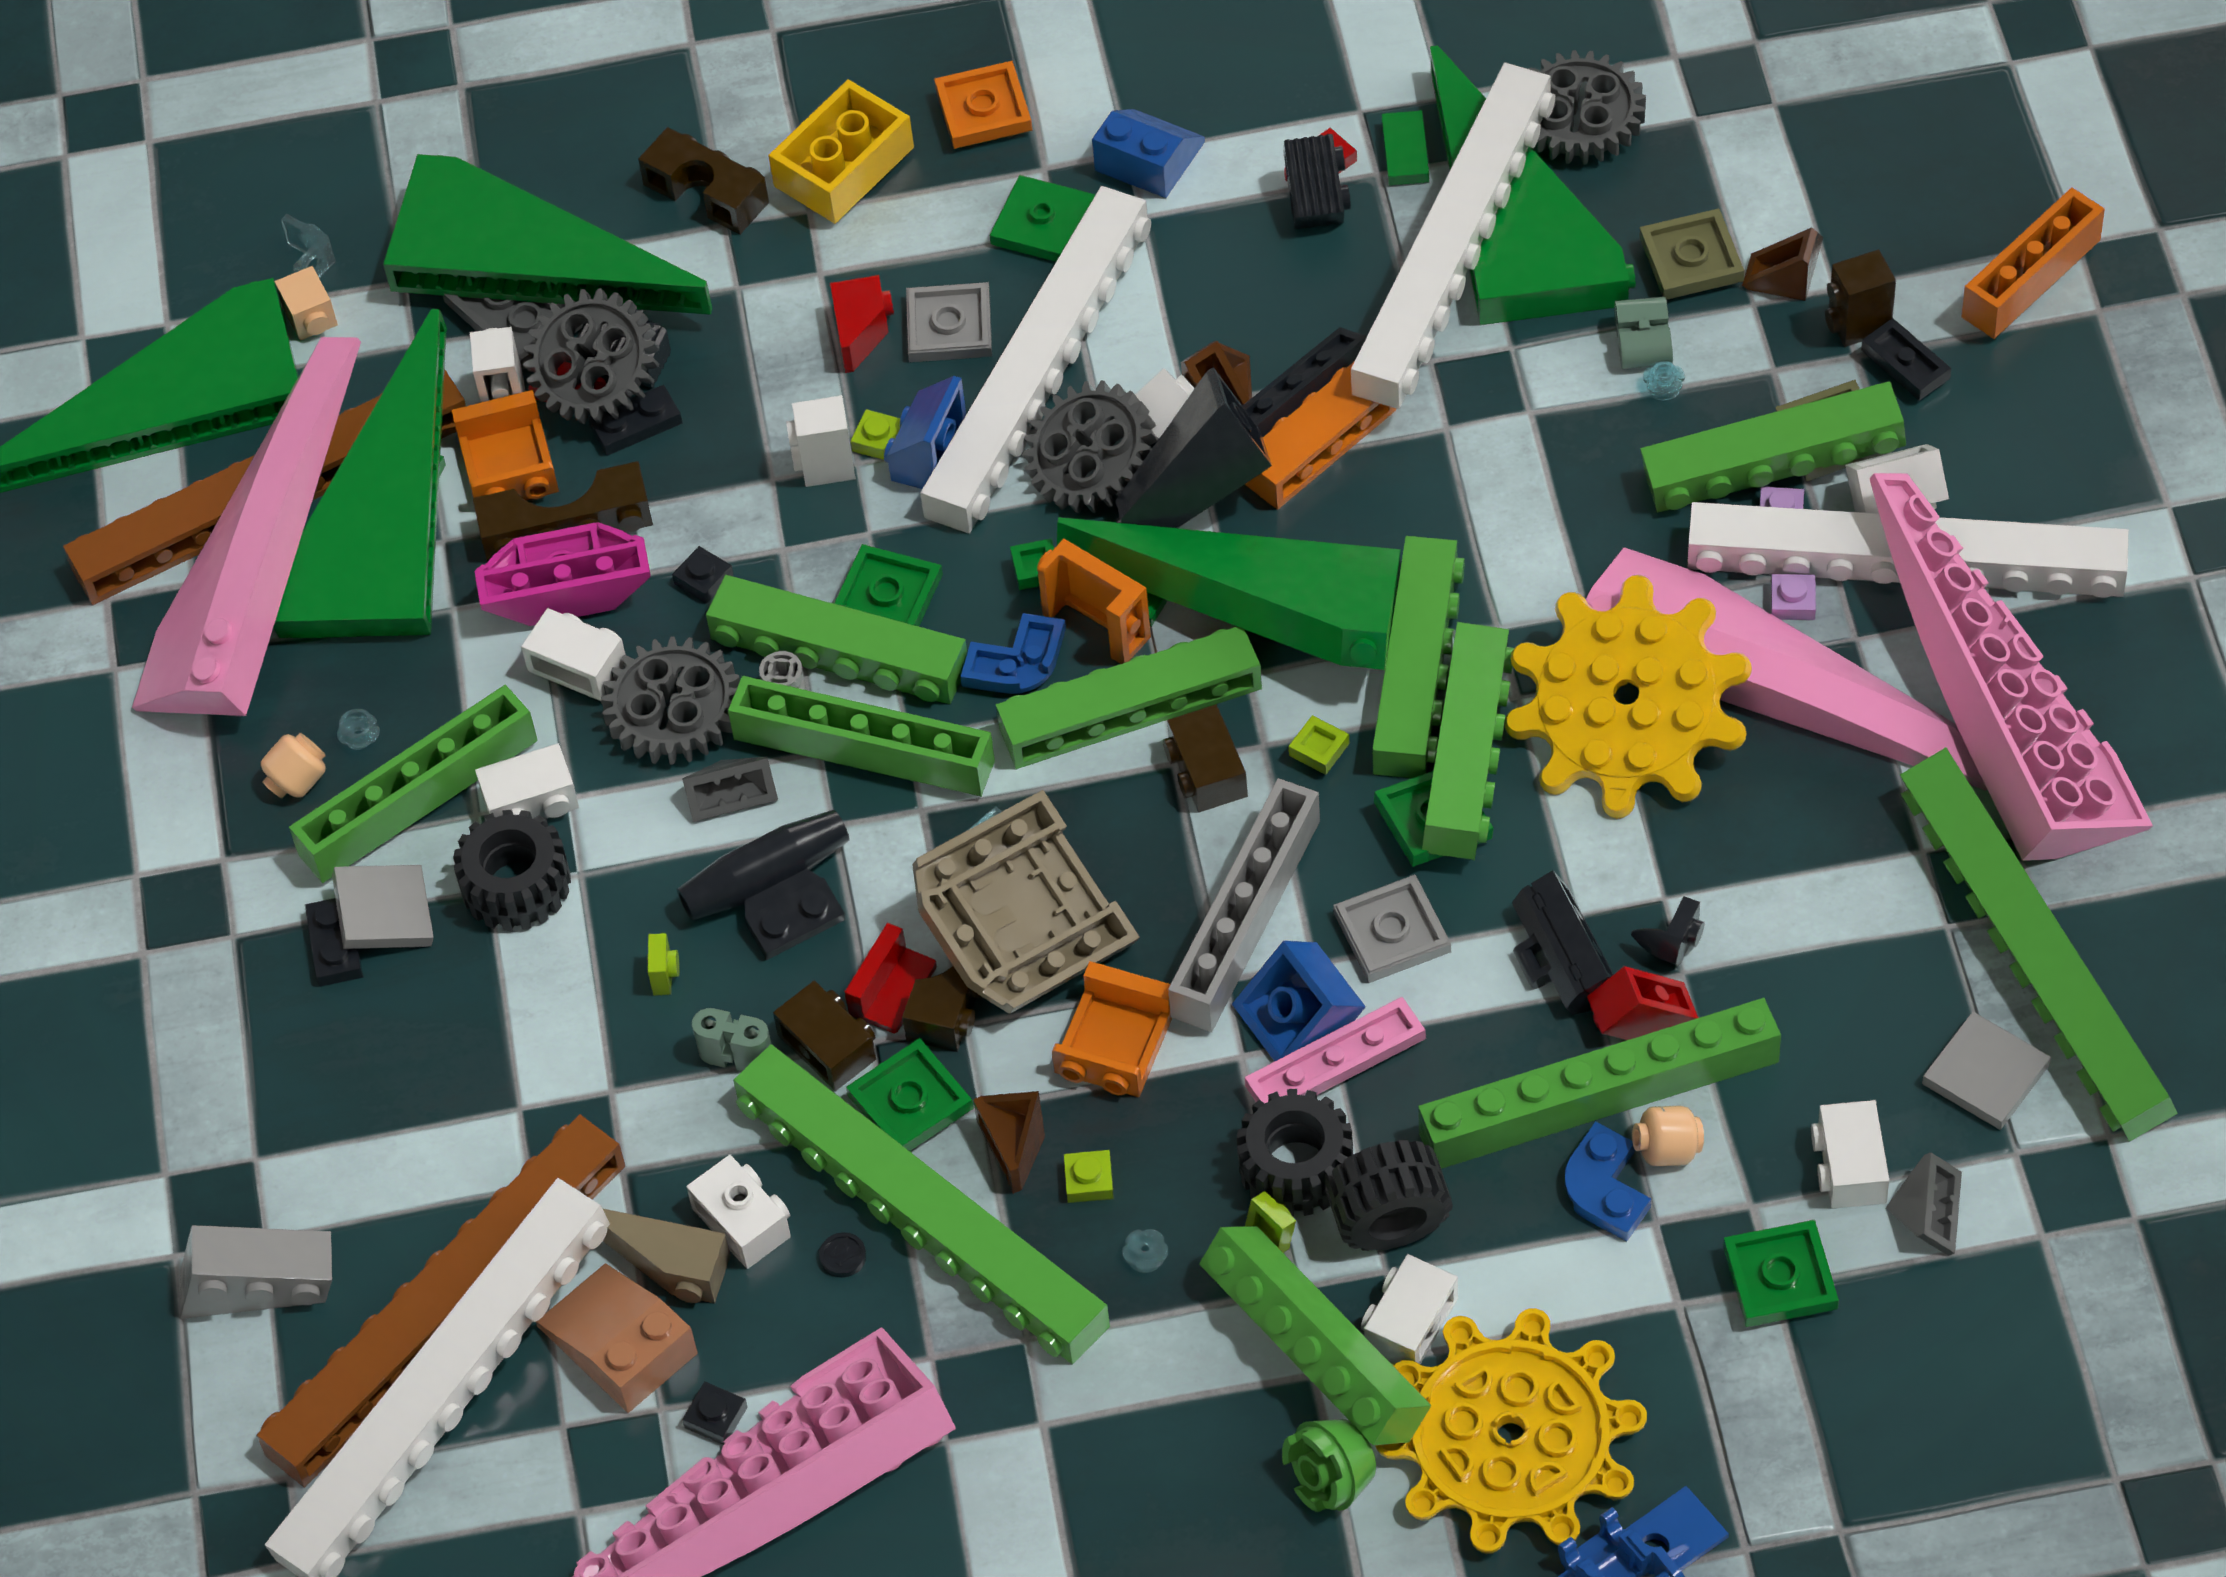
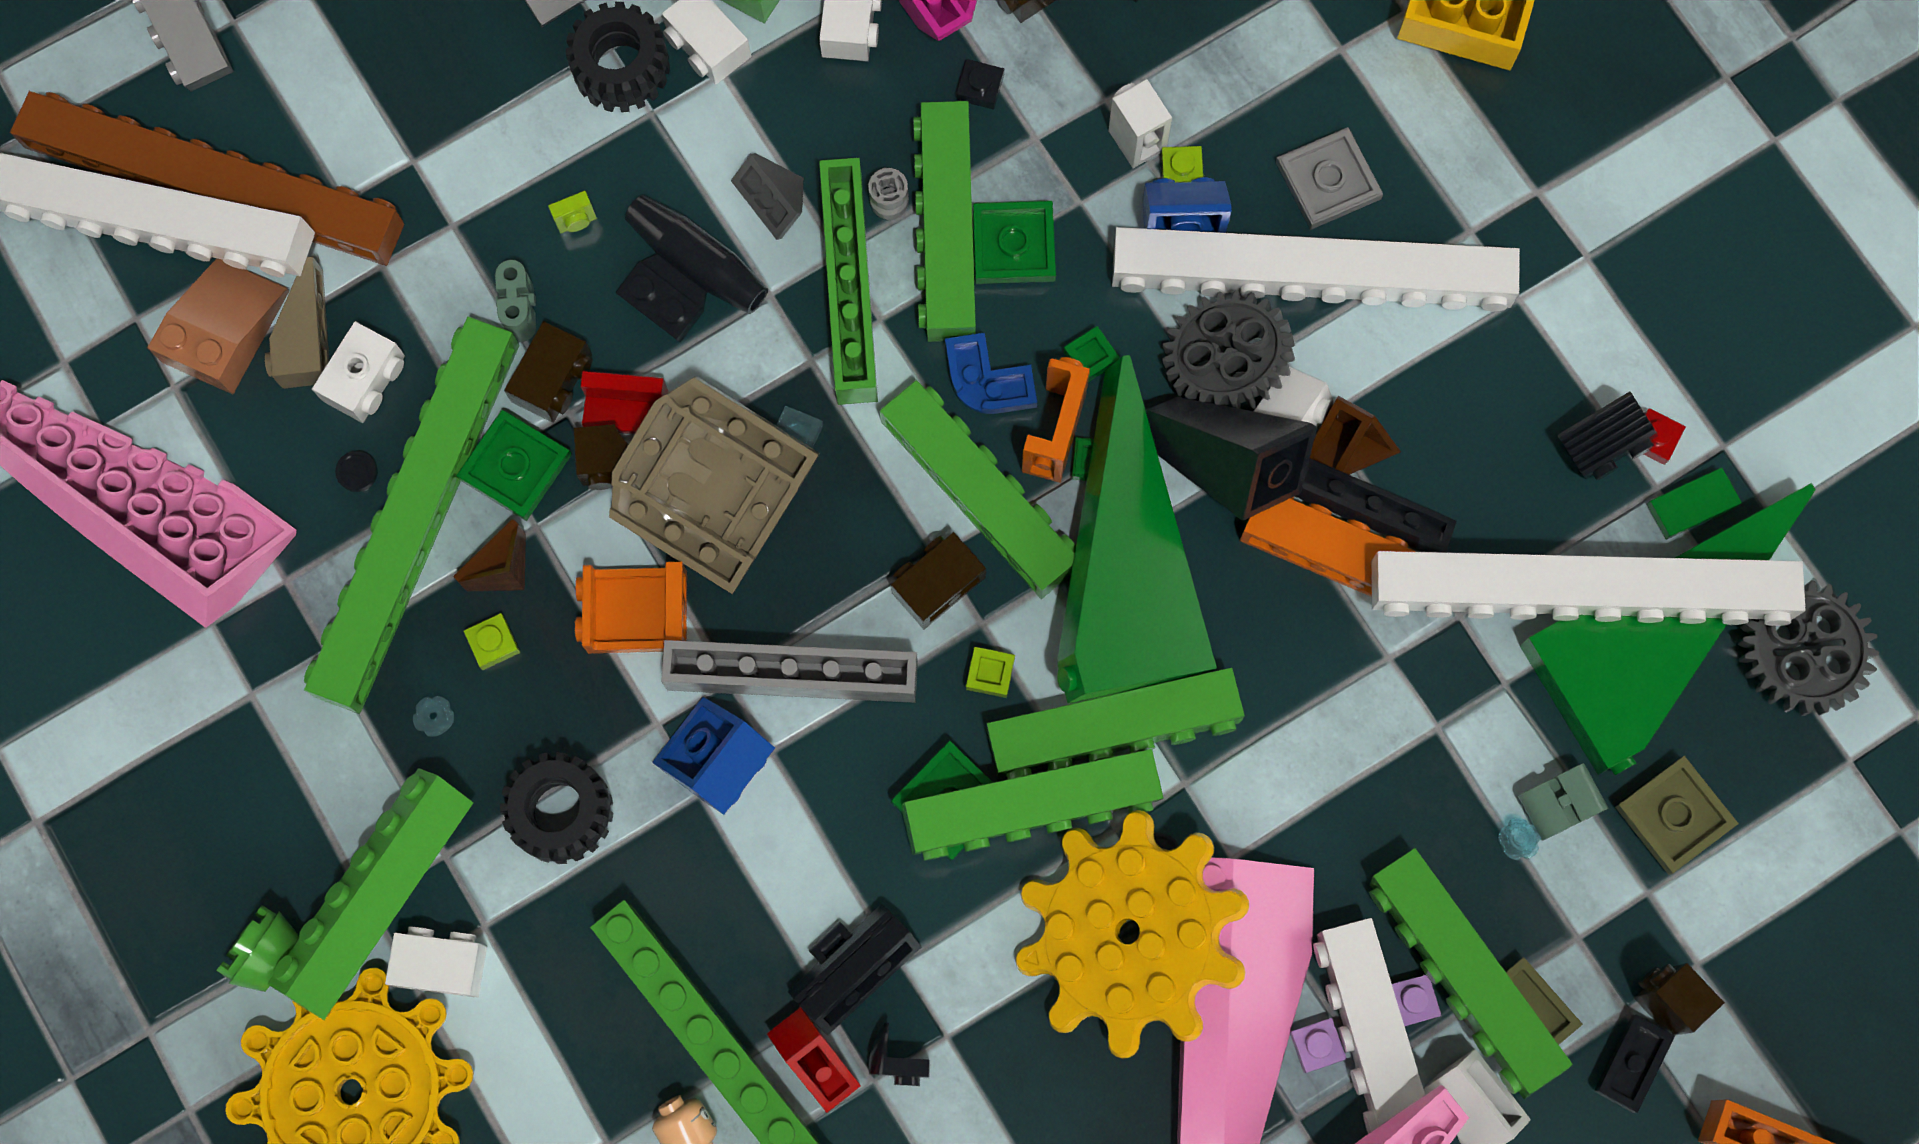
camera: 65 degrees right, 20 degrees up
dark grey gear [601,637,740,765] -> none
black plate [682,1381,748,1445] -> none
red slope [830,275,894,373] -> none
orange plate [934,61,1033,149] -> none
green plate [989,175,1096,262] -> none
blue slope [1092,109,1205,198] -> none
bright pink plate [1245,997,1426,1103] -> none
lime plate [1245,1191,1296,1253] -> none
black tyre [1325,1140,1453,1251] -> none
light grey tile [1333,875,1451,983] -> none
blue plate [1565,1121,1651,1242] -> none
reddish brown slope [1742,227,1823,301] -> none

